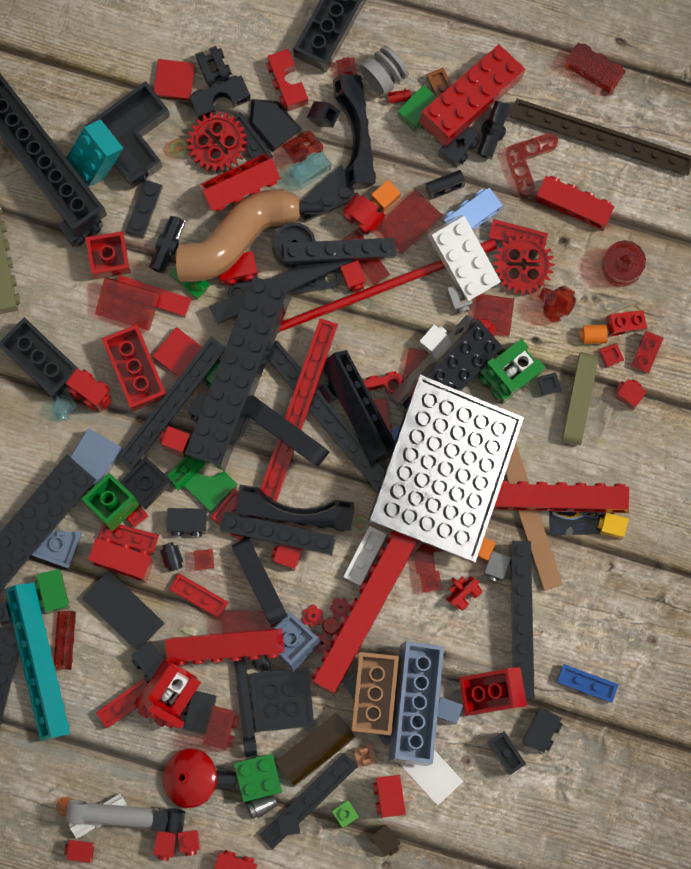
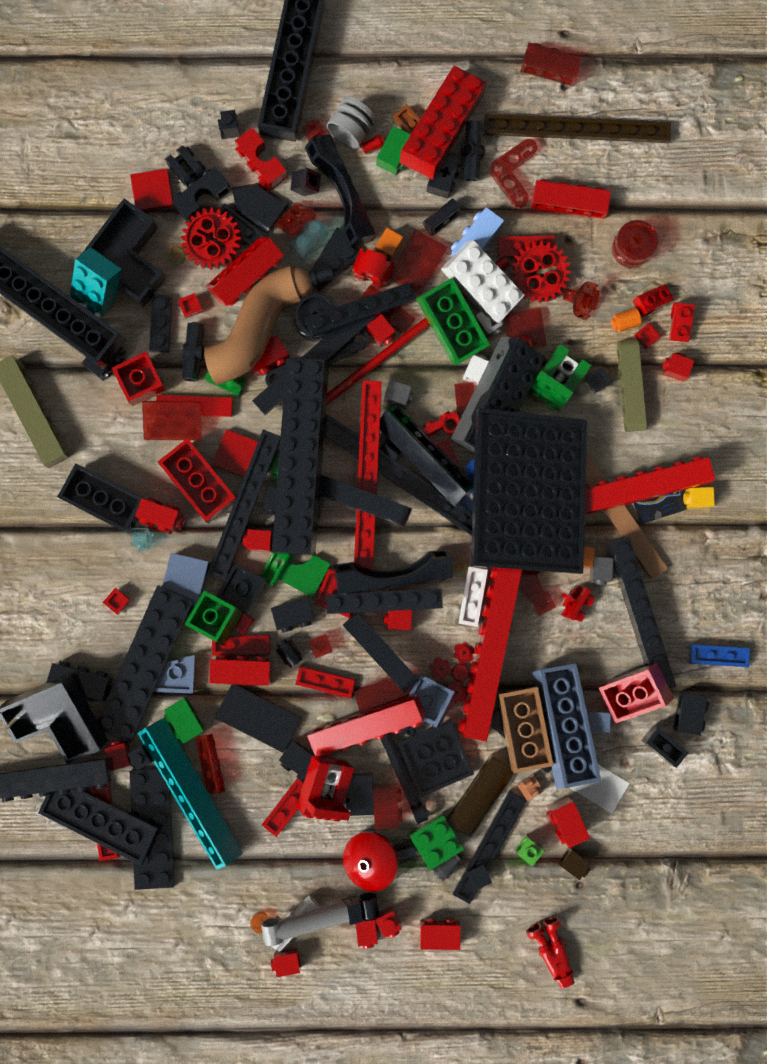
camera: 20 degrees left, 5 degrees up
none -> red plate [103,588,131,615]
none -> red plate [178,293,203,319]
none -> black brick [218,110,240,139]
none -> flat silver brick [384,380,414,408]
none -> green brick [416,277,490,365]

